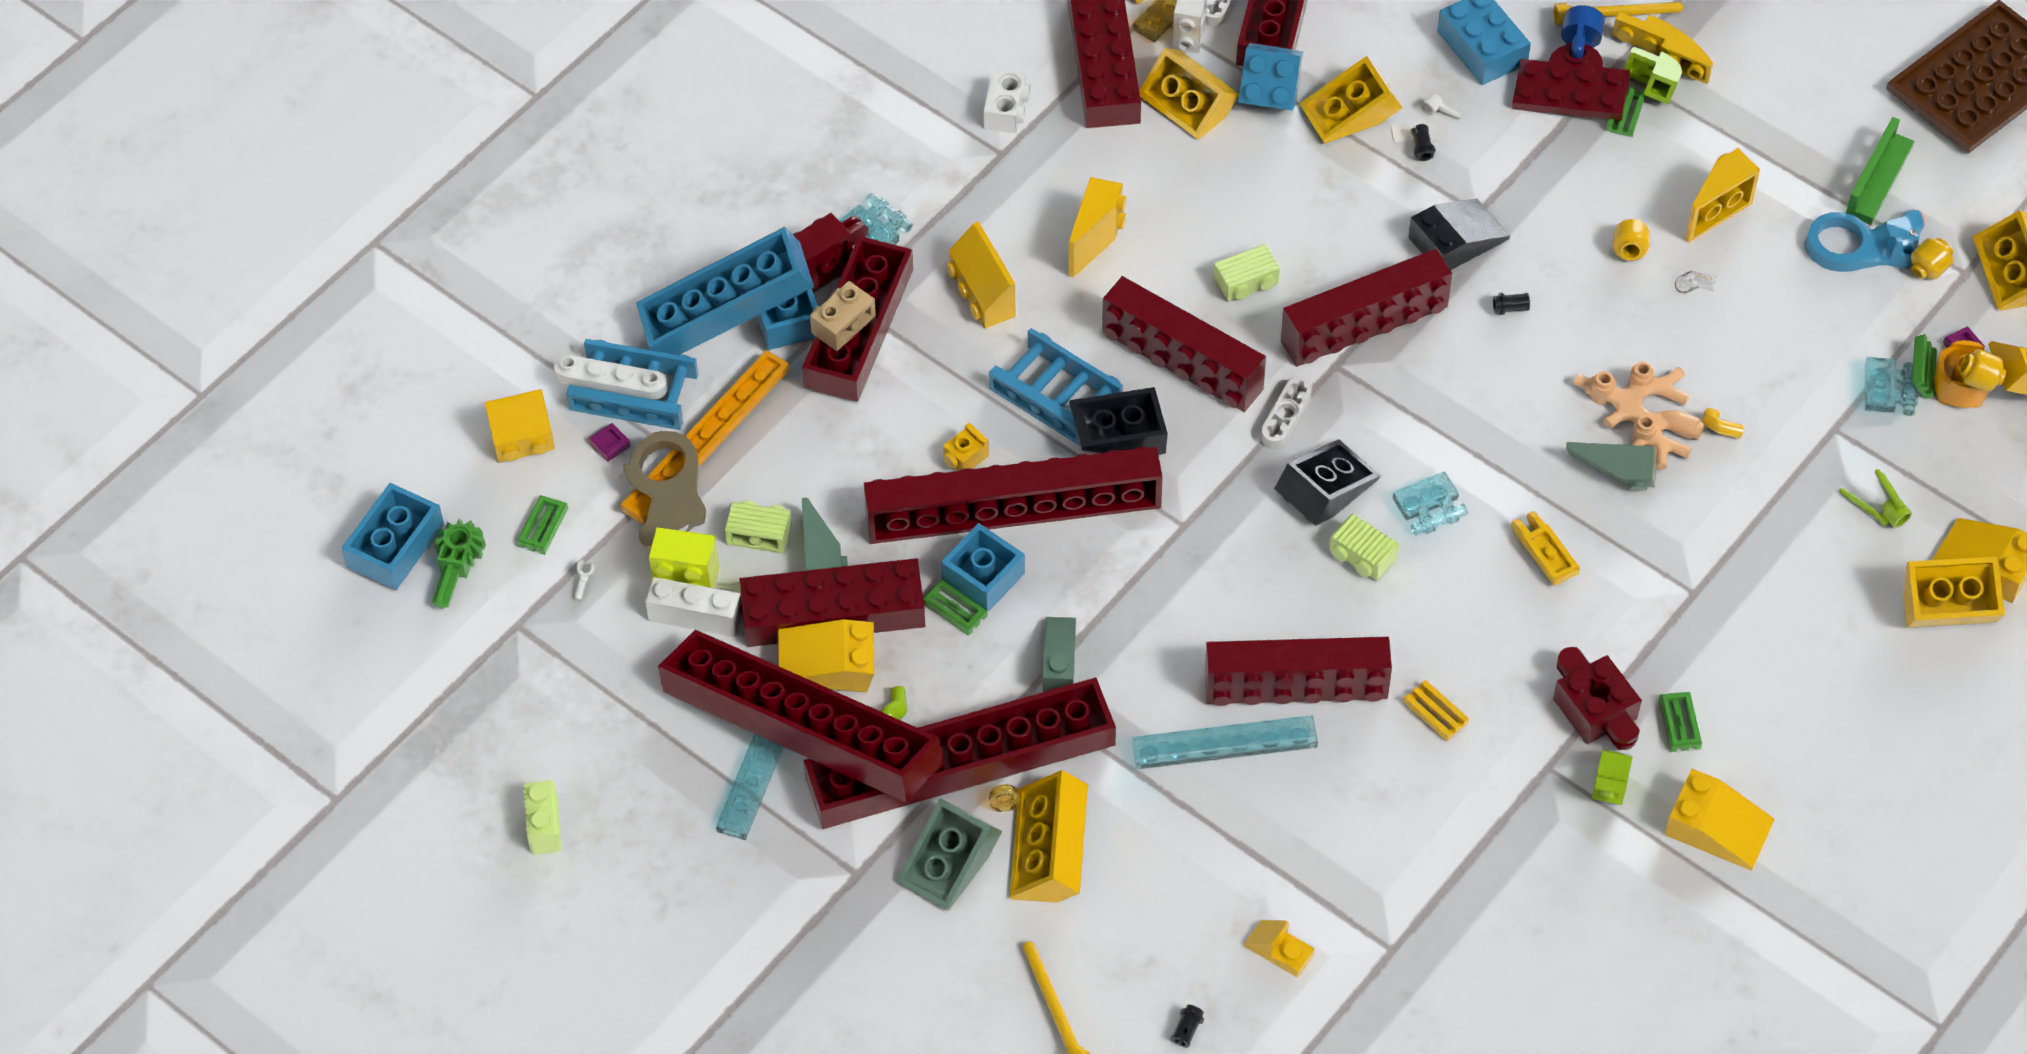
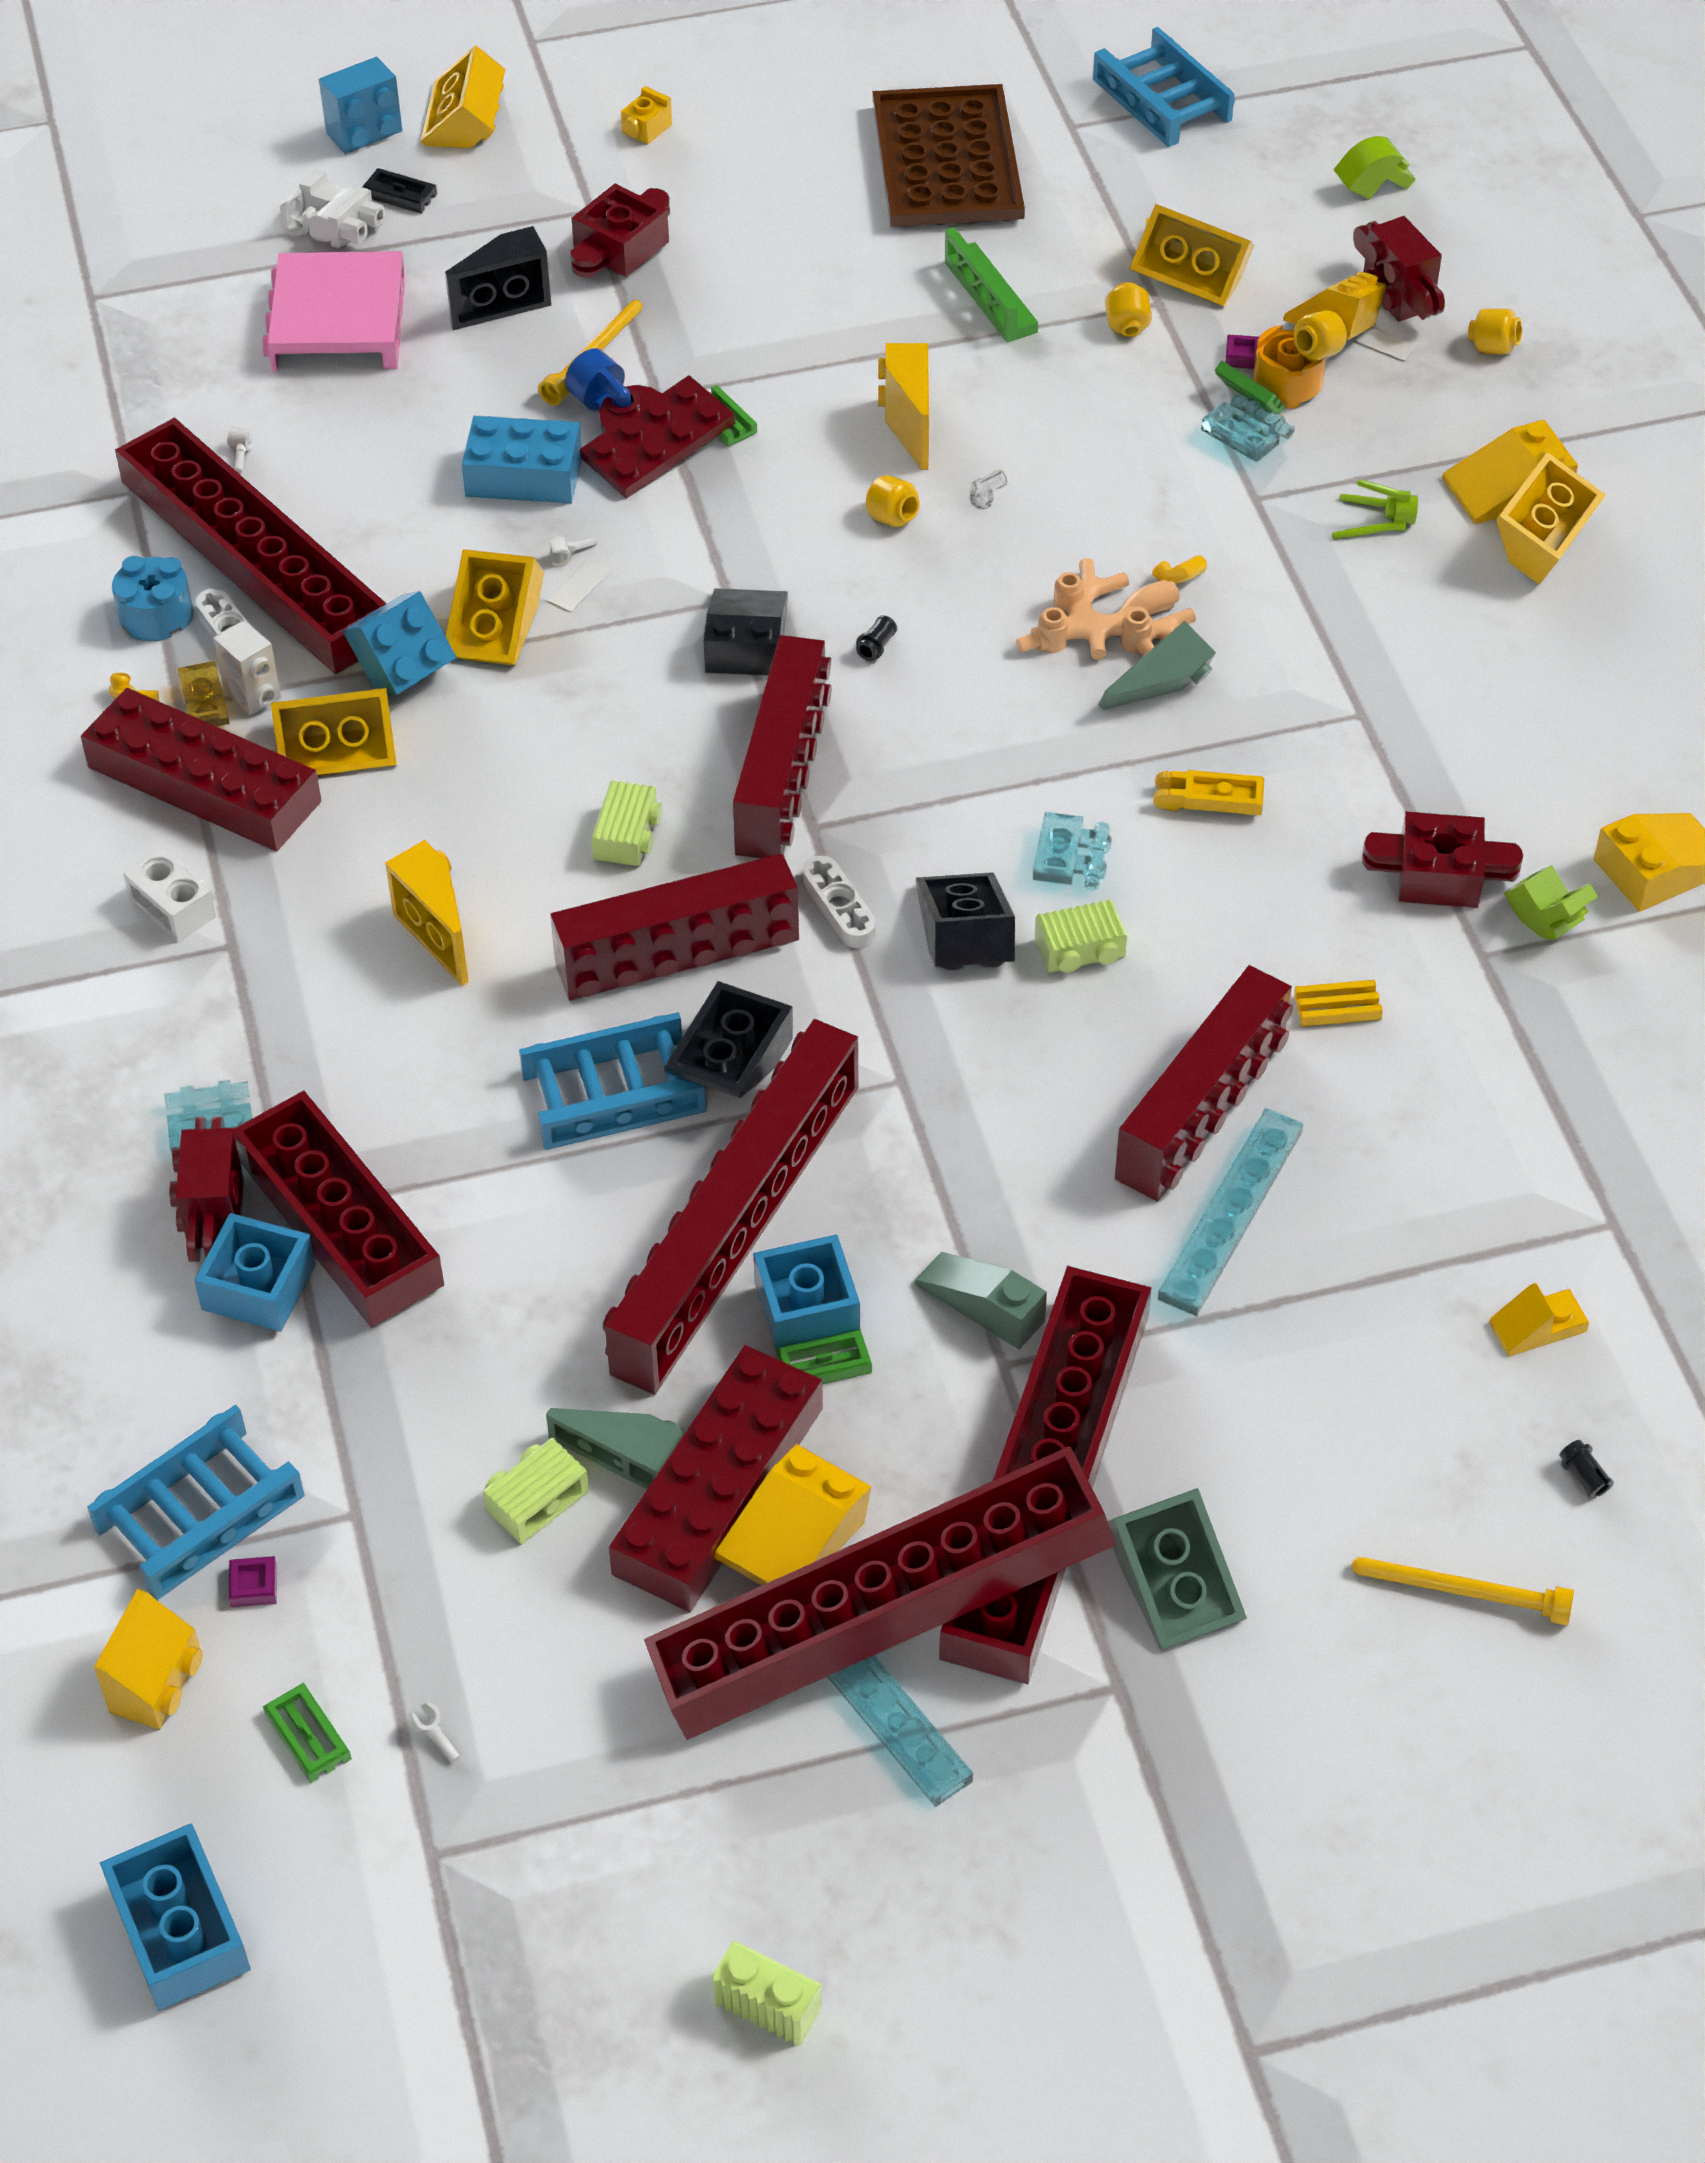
camera: 55 degrees left, 5 degrees down
bright green gear [432,518,486,609] -> none
white plate [554,355,667,400] -> none
light orange plate [621,350,790,525] -> none
dark tan animal [623,431,706,550] -> none
dark azure brick [636,227,814,355] -> none
white brick [646,577,743,637] -> none
neon yellow piece [649,527,720,588] -> none
tan brick [810,281,876,351] -> none
lime arm [879,686,907,720] -> none
yellow brick [943,423,989,471] -> none
yellow slope [946,221,1016,329] -> none
clear yellow tile [988,784,1021,812] -> none
yellow slope [1009,770,1088,903] -> none
black pin [1411,124,1436,161] -> none
yellow slope [1612,12,1713,84] -> none
lime brick [1624,47,1682,105] -> none
bright green tile [1659,692,1702,752] -> none
dark azure animal [1804,209,1925,272] -> none

